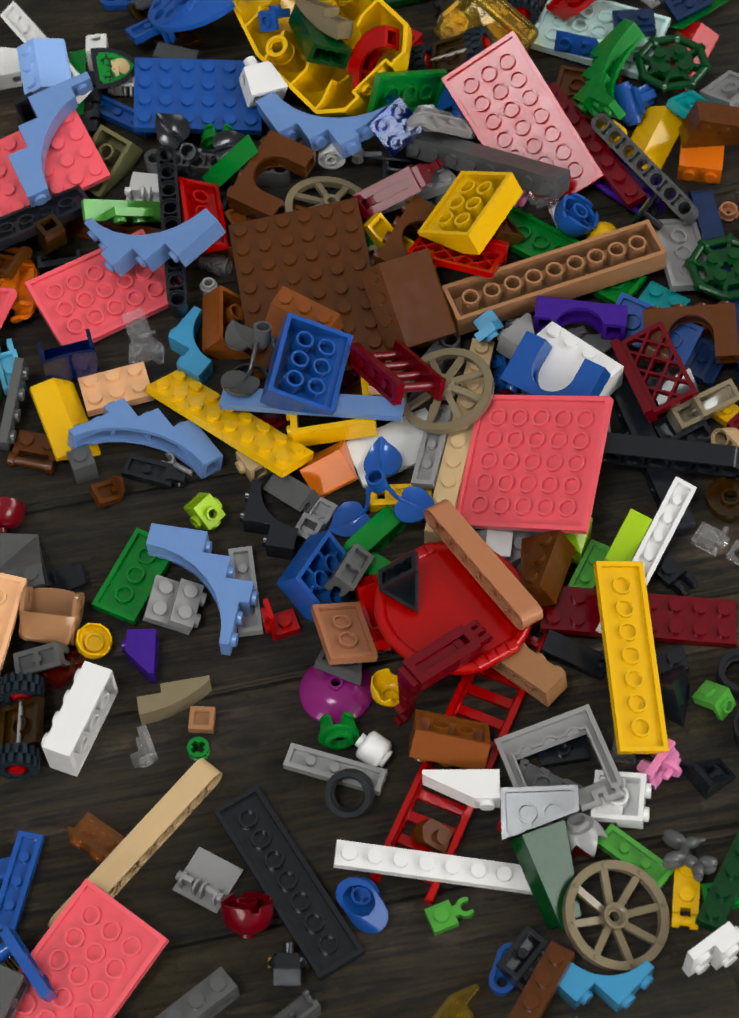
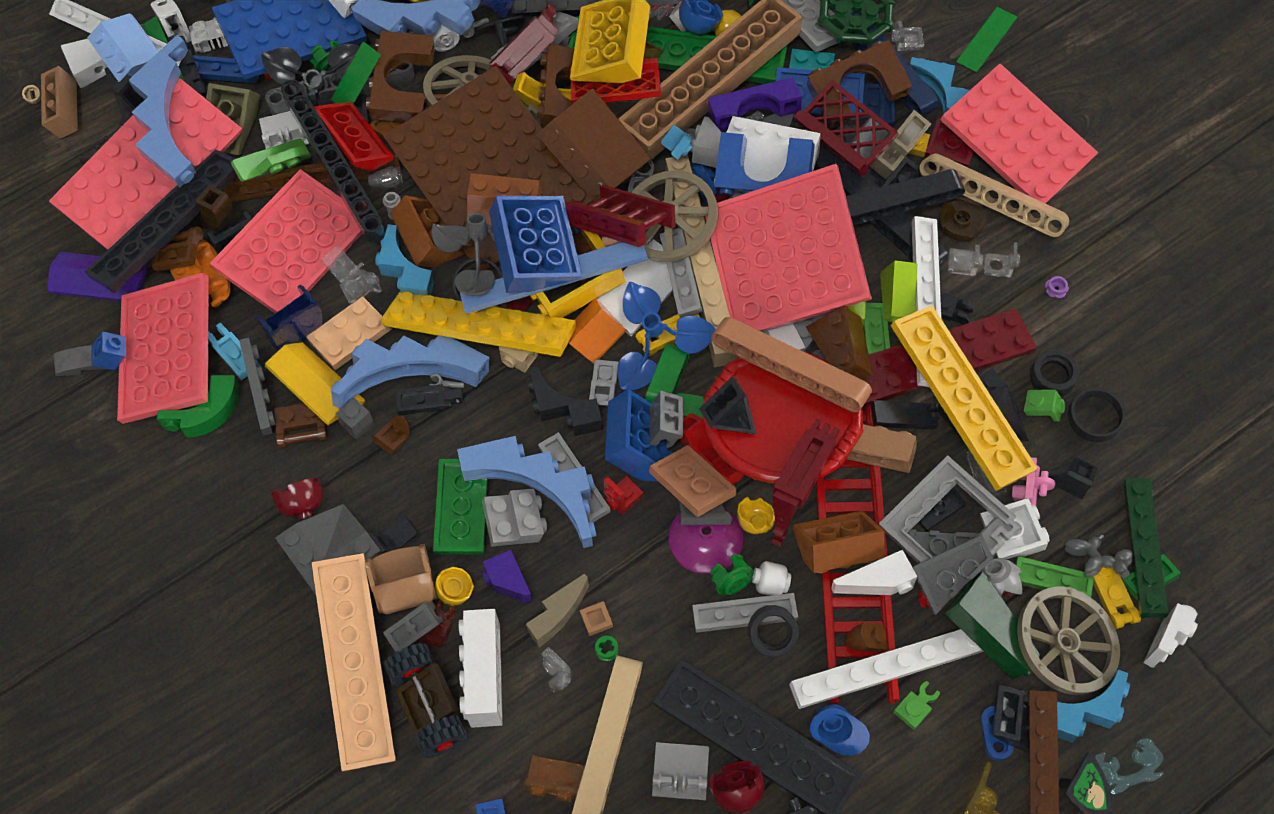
camera: 25 degrees left, 5 degrees up
medium blue arch [84,208,226,277] -> none
shield [90,48,135,89] -> none
lime brick [183,492,226,530] -> none
dark grey hinge [263,473,321,513] -> none

